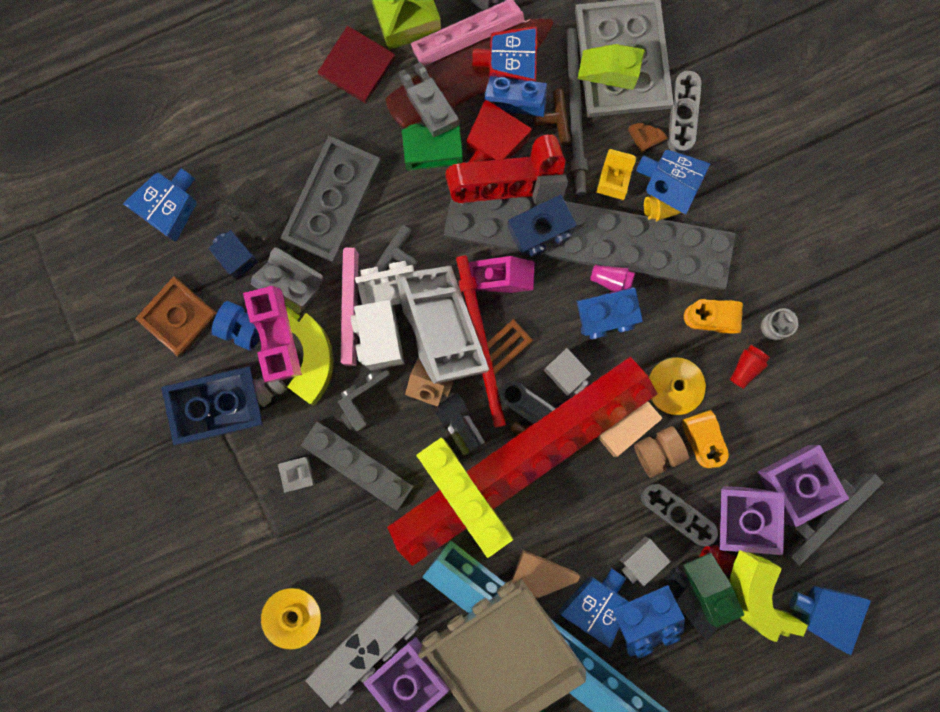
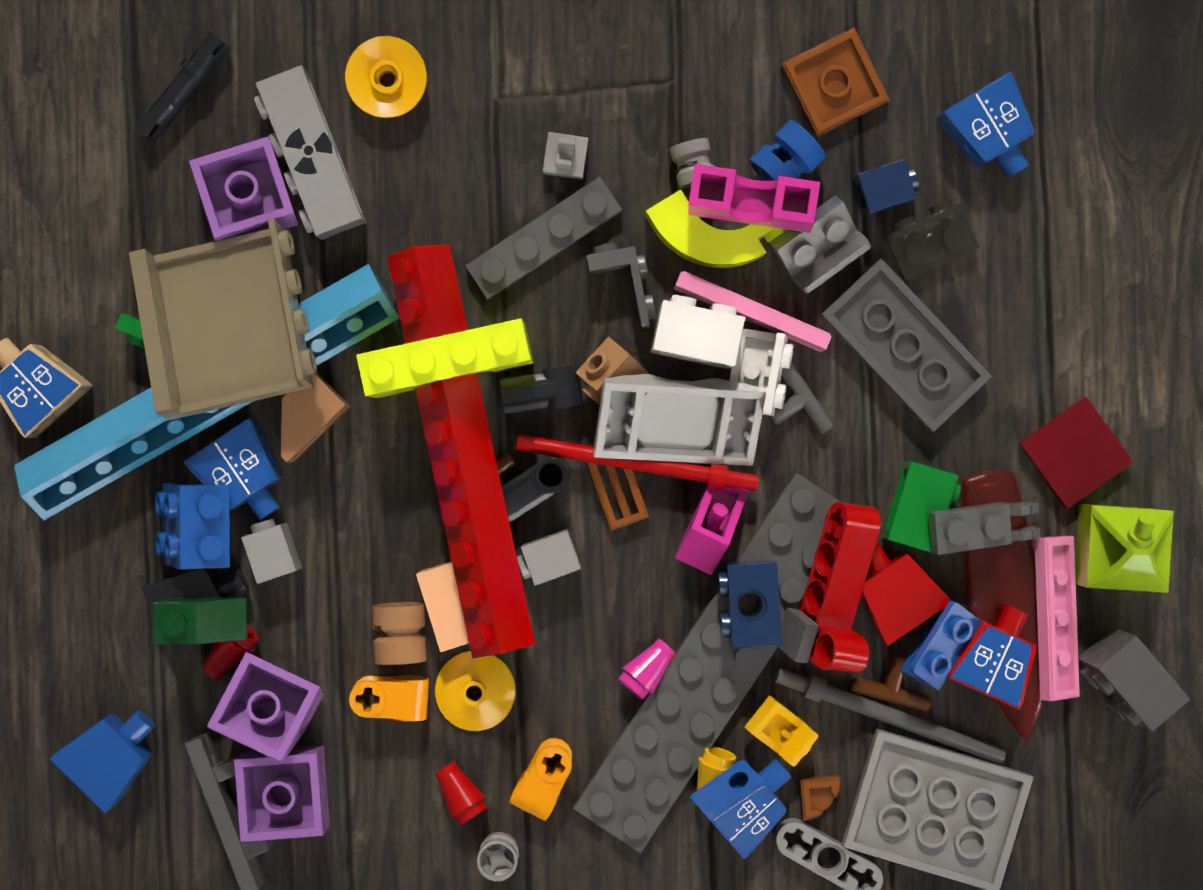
camera: 110 degrees right, 5 degrees up
dark blue slope [161,366,263,446] -> none
blue bracket [576,287,643,339] -> none
lime slope [578,44,644,90] -> none
dark grey beam [641,484,718,546] -> none
neon yellow arch [730,550,808,642] -> none

